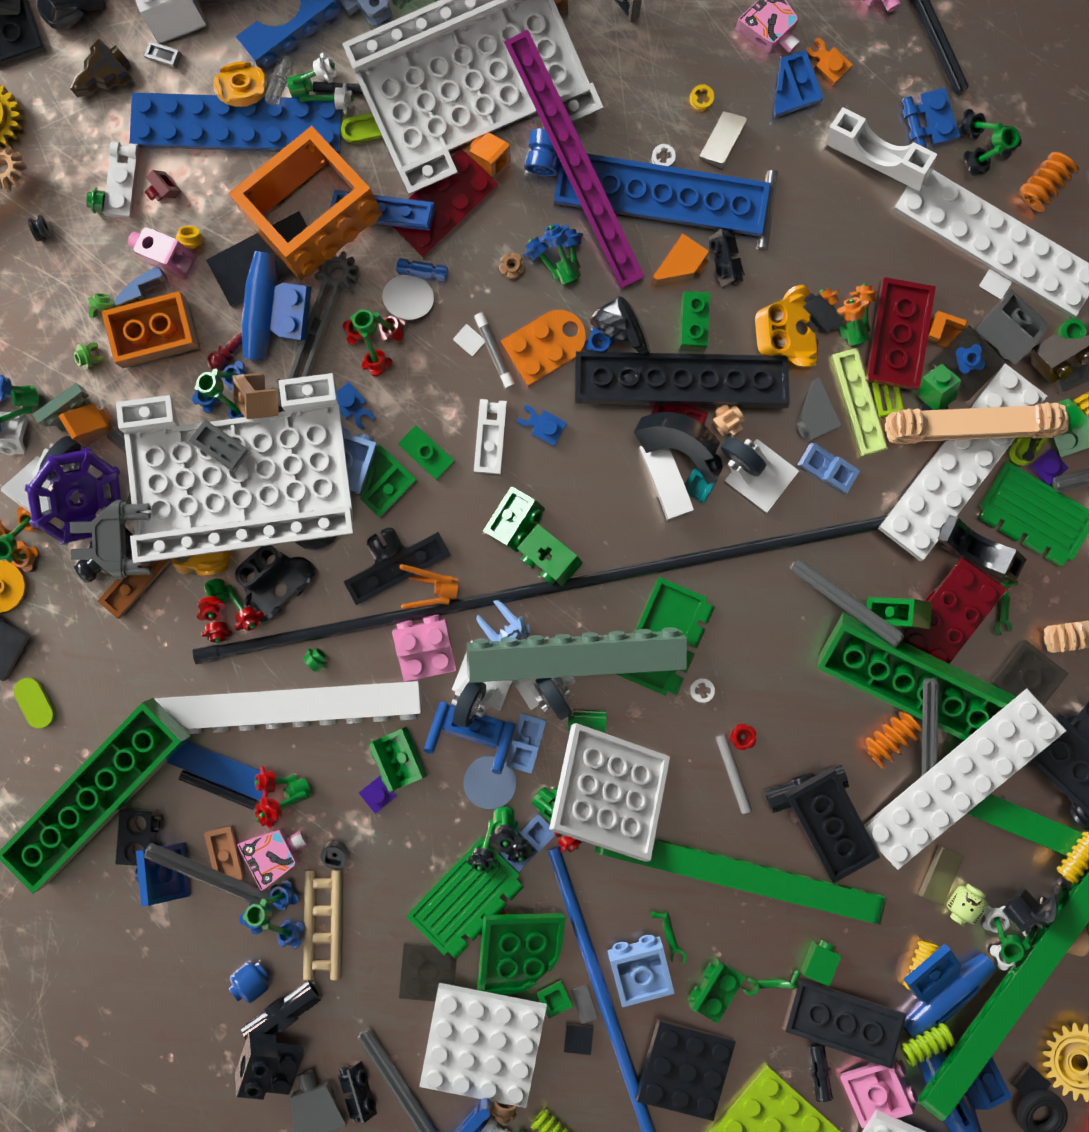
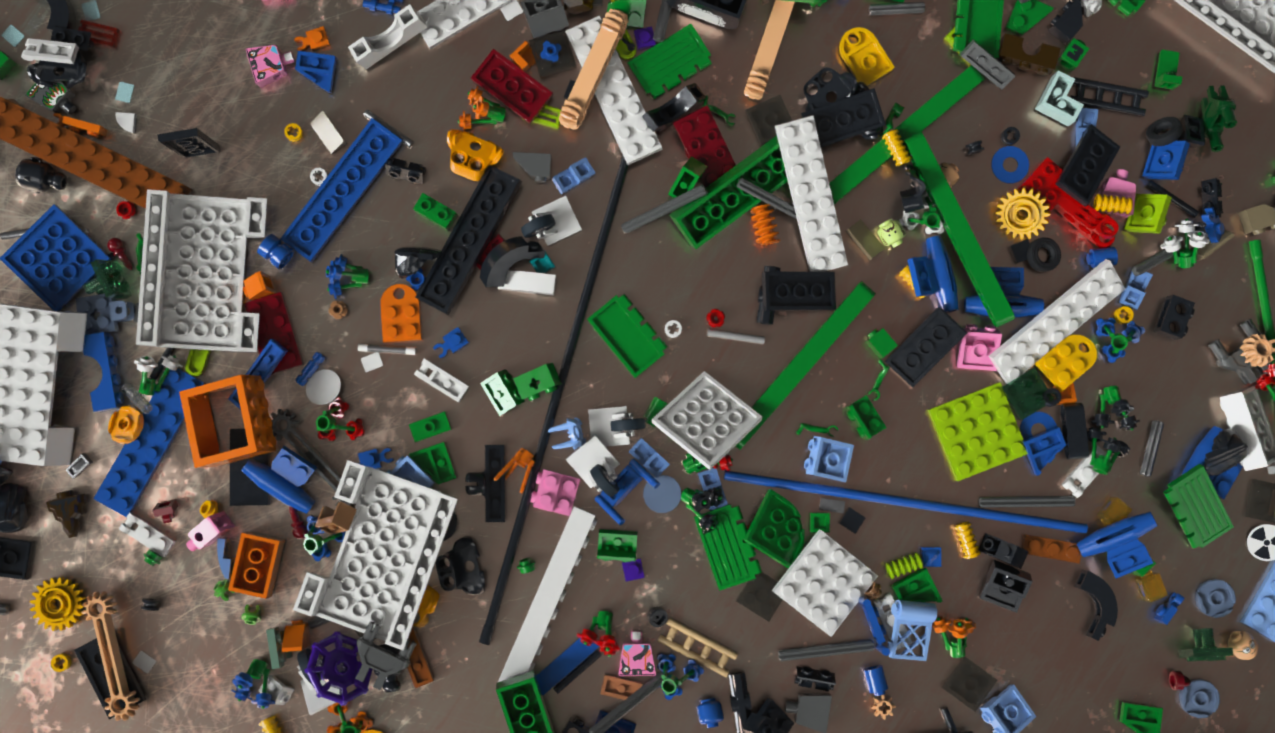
camera: 65 degrees left, 0 degrees up
dark grey plate [189,419,250,473] -> none
red plant [196,579,264,643] -> none
sand green brick [466,627,687,683] -> none
magenta plate [504,29,645,288] -> none
black plate [635,1019,736,1121] -> none
orange slope [651,234,709,286] -> none
light nougat gear [712,405,745,437] -> none
black piece [803,293,844,333] -> none
black pin [808,1043,834,1102] -> none
yellowish green tile [831,348,888,457] -> none
lime piece [901,1023,955,1067] -> none
green brick [918,364,961,410] -> none

